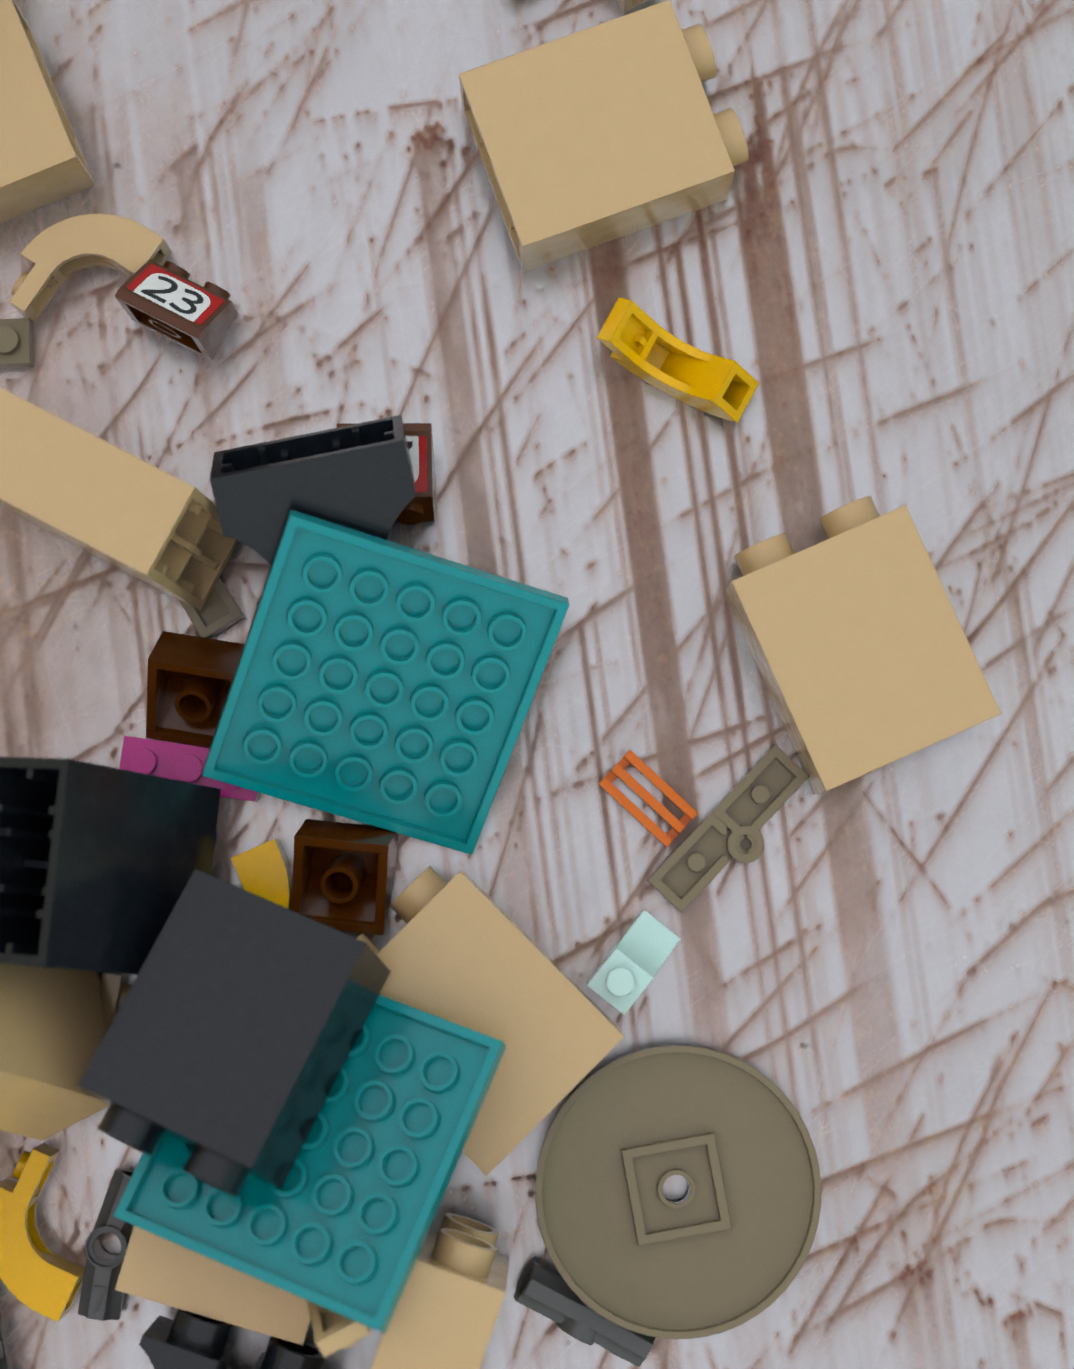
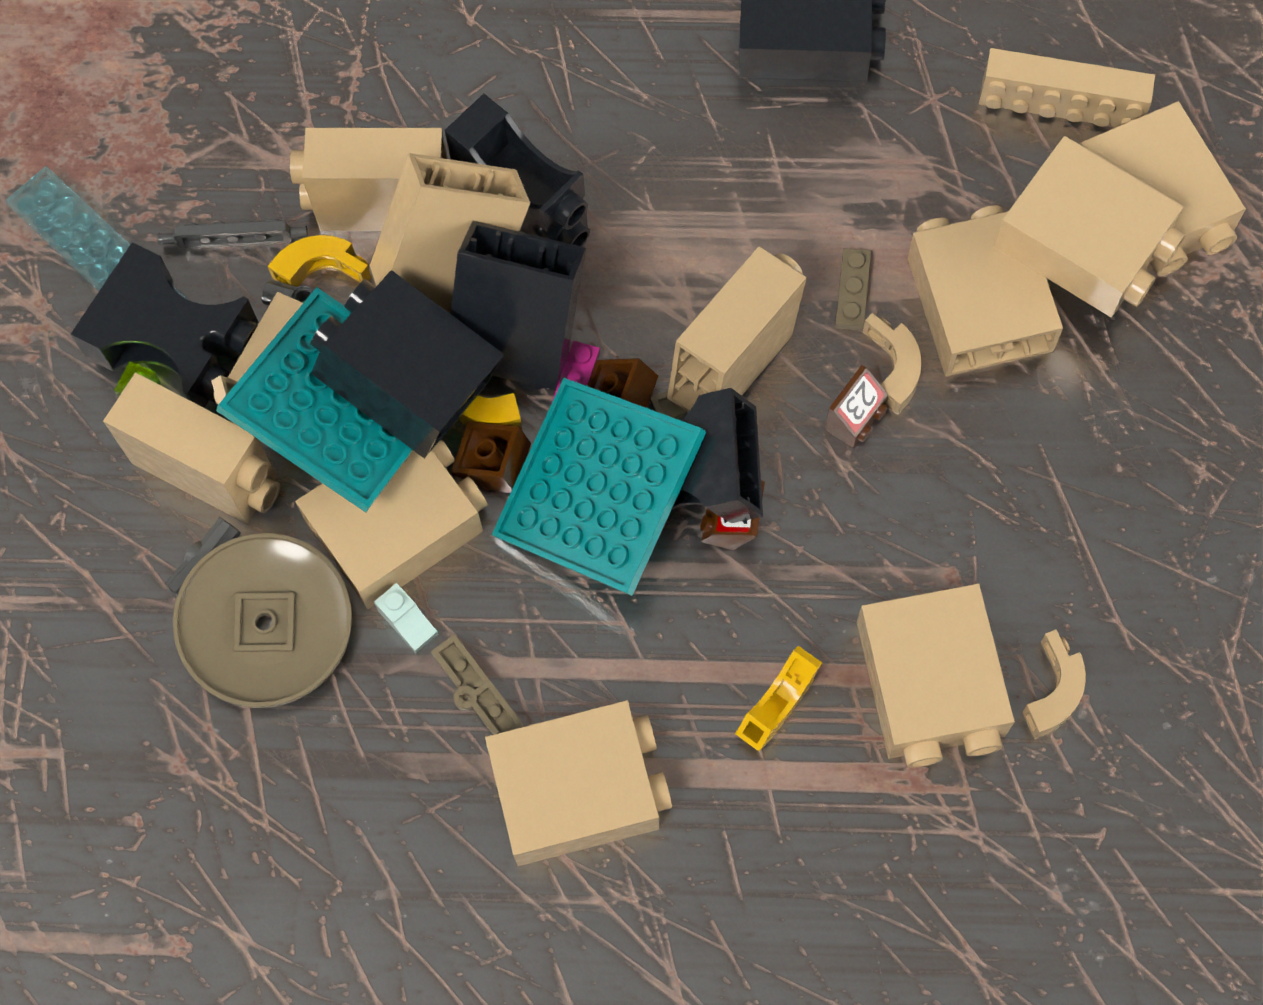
camera: 100 degrees right, 15 degrees down
orange tile [598,750,698,847] -> none

